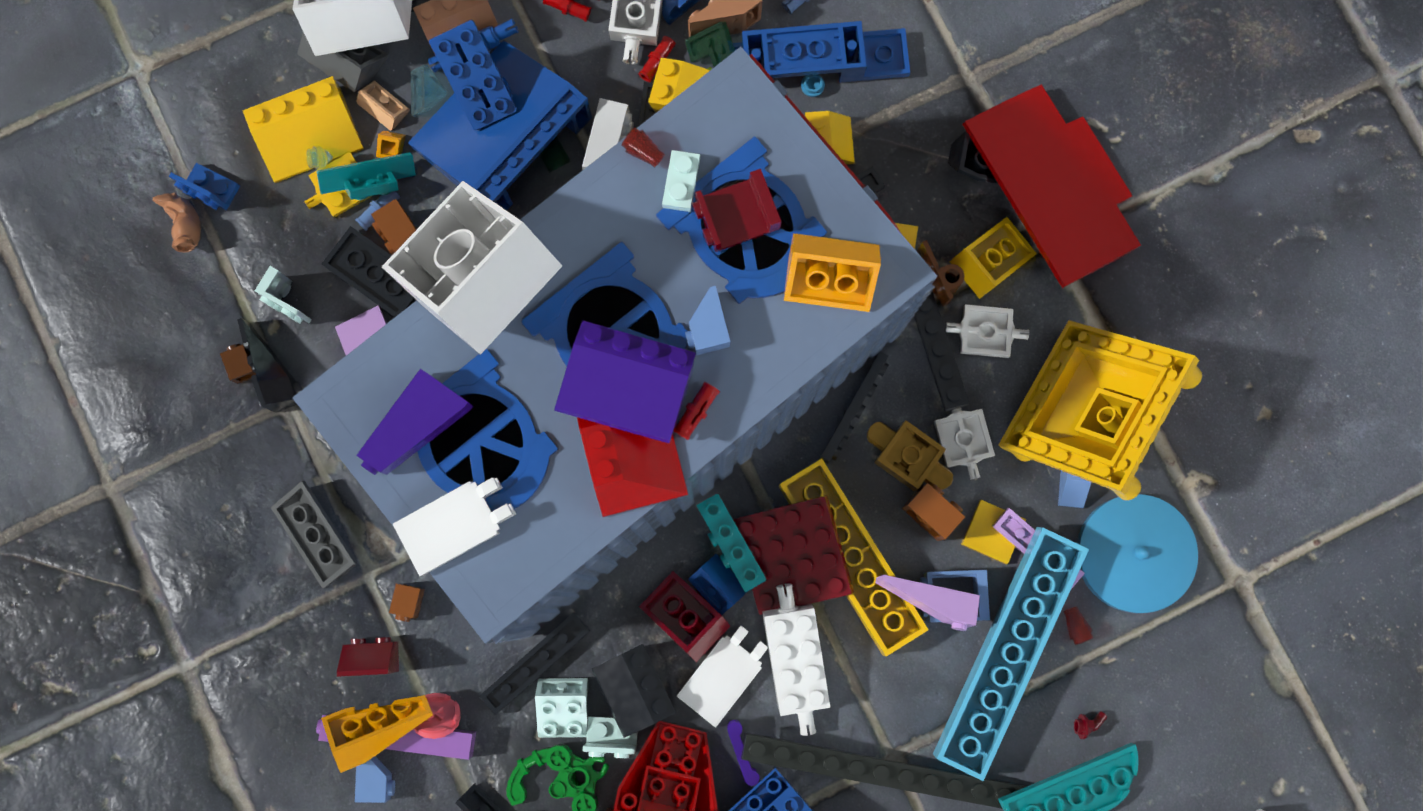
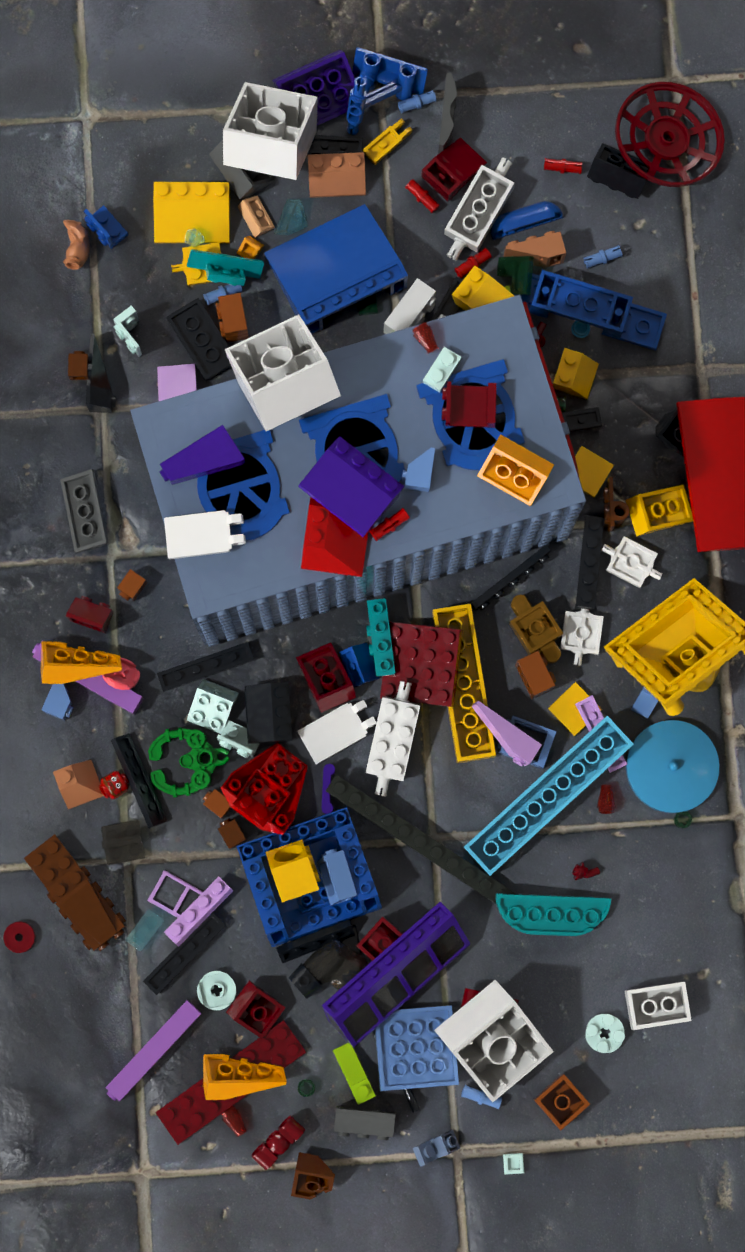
camera: 20 degrees right, 0 degrees up
blue plate [428,18,519,130] -> none
none -> clear green bush [673,811,692,828]

